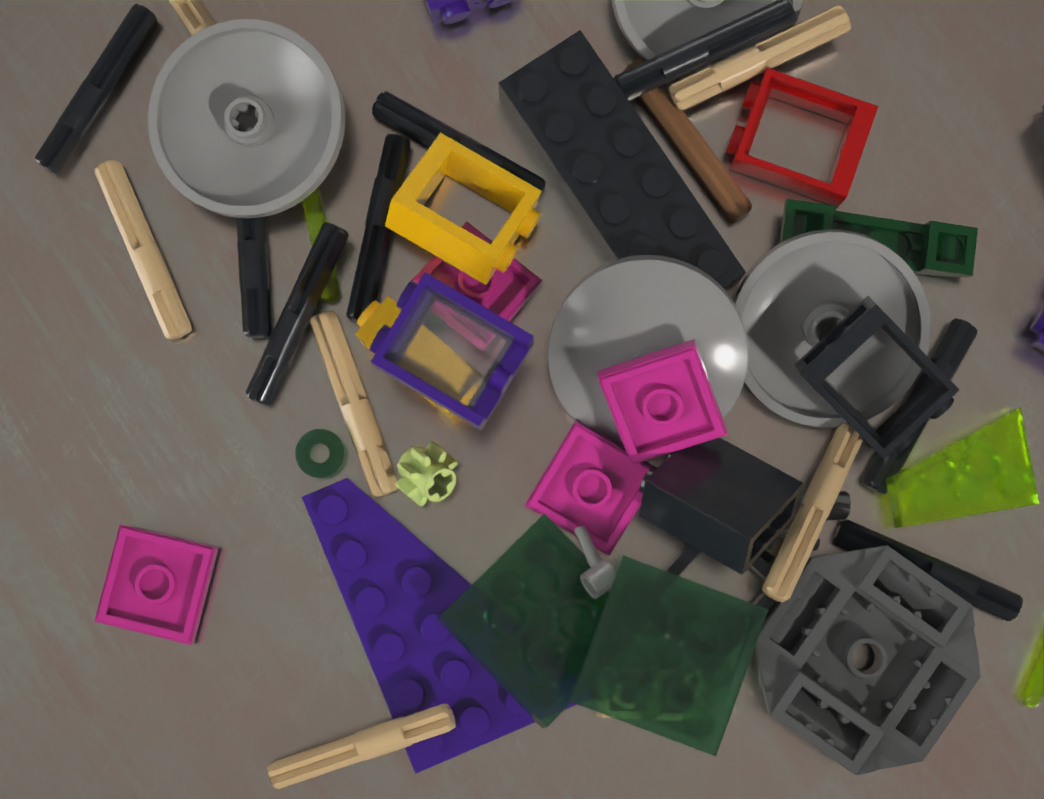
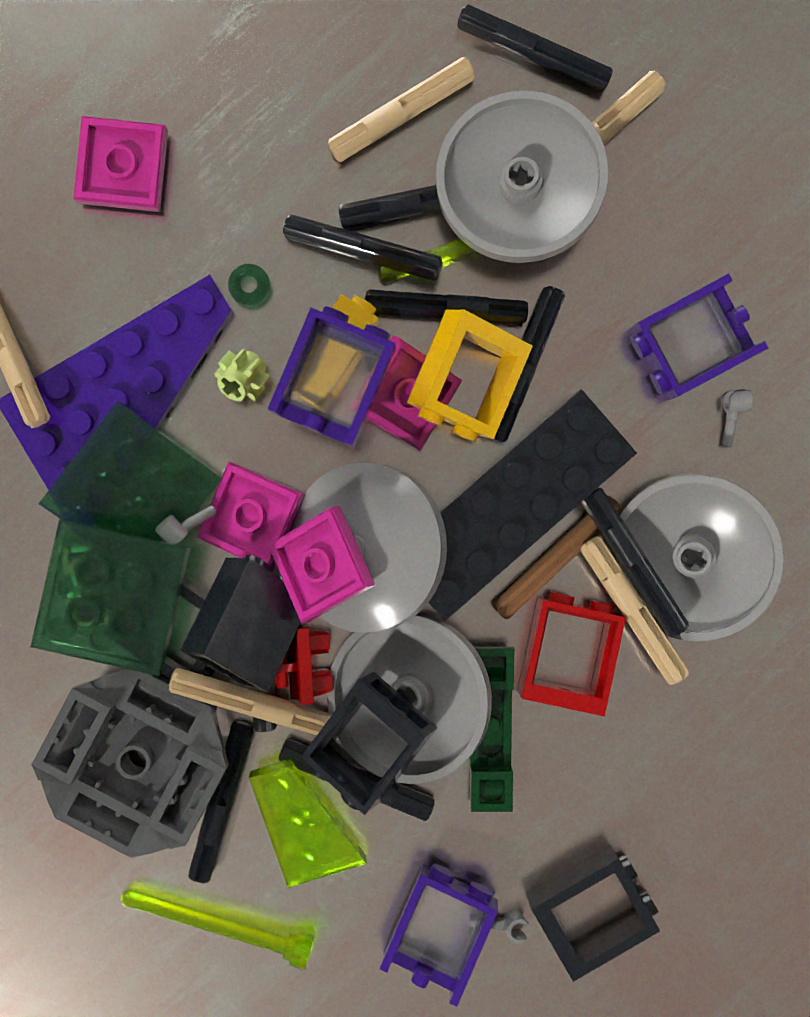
camera: 80 degrees right, 5 degrees up
tan axle [309,311,398,497] -> none
none -> red hips [276,625,333,705]

